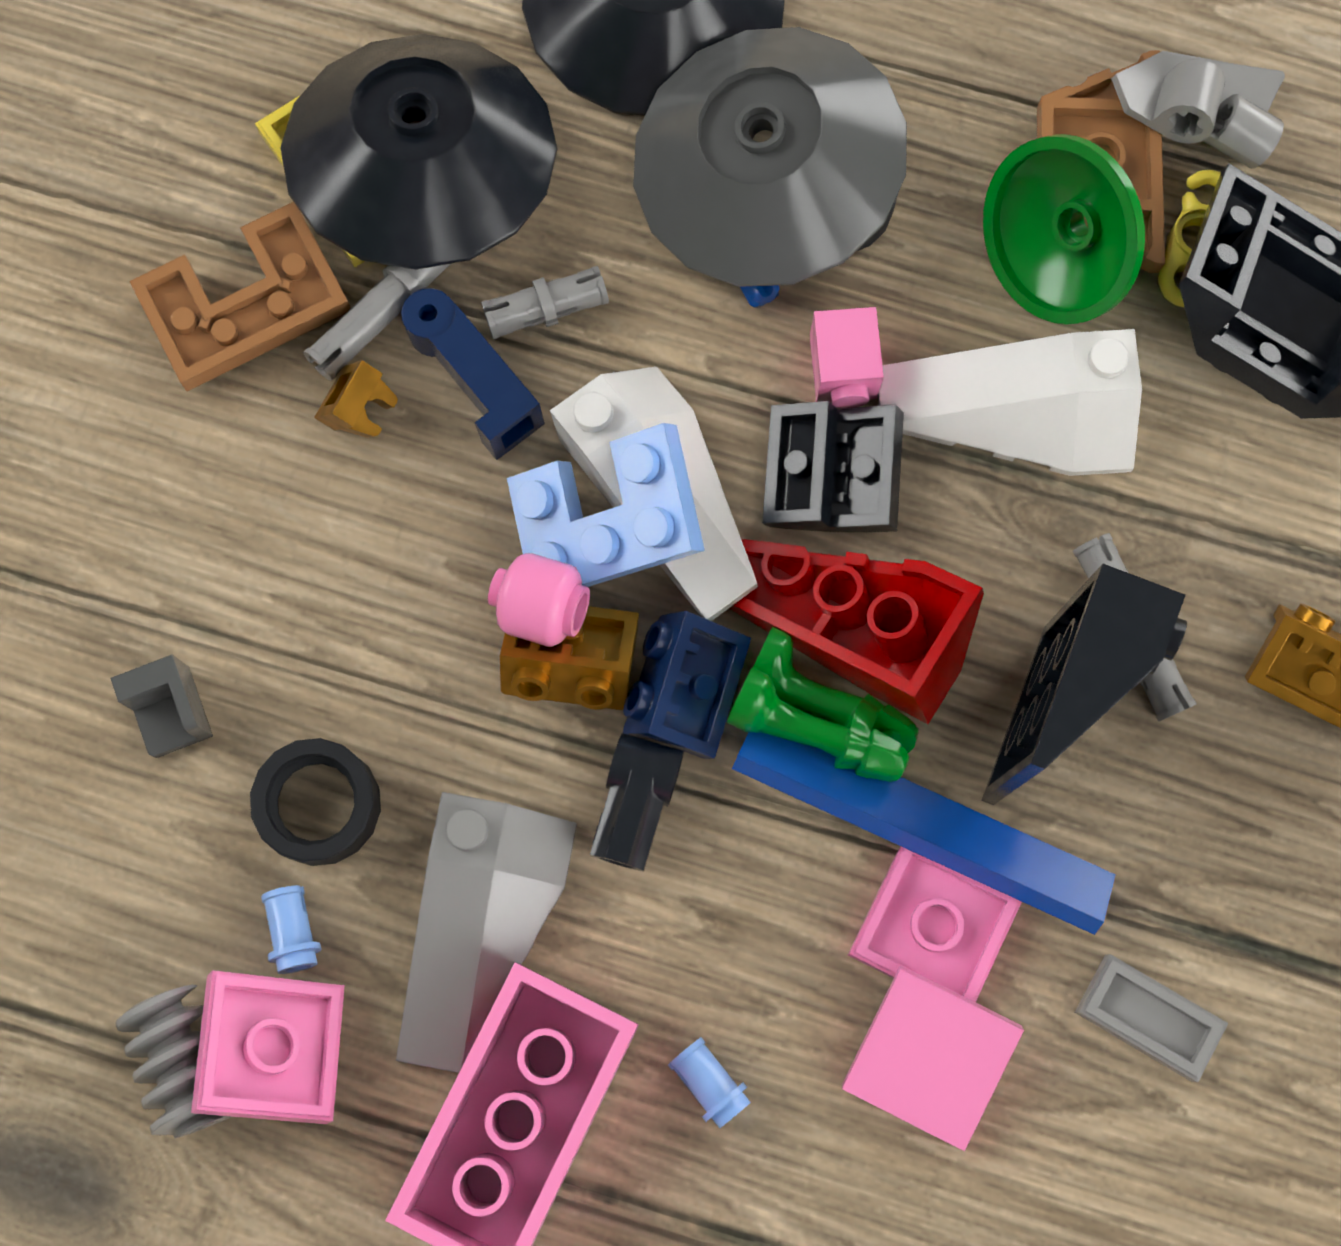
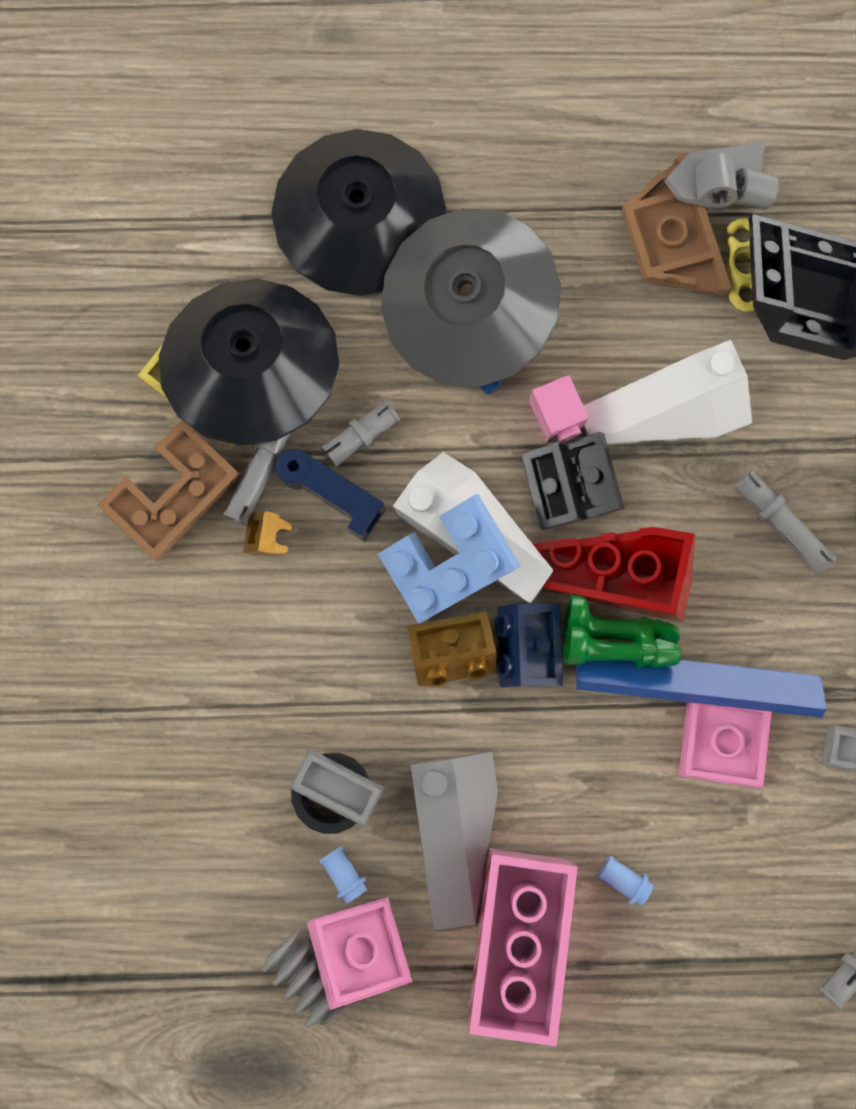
camera: 20 degrees left, 5 degrees up
dark grey panel [110,654,213,758] -> none
bright pink head [488,553,590,647] -> none
black piece [590,733,684,872] -> none
bright pink tile [842,965,1024,1151] -> none
black slope [981,563,1187,805] -> none
green dish [983,134,1145,324] -> none
none -> light grey tile [289,749,385,827]

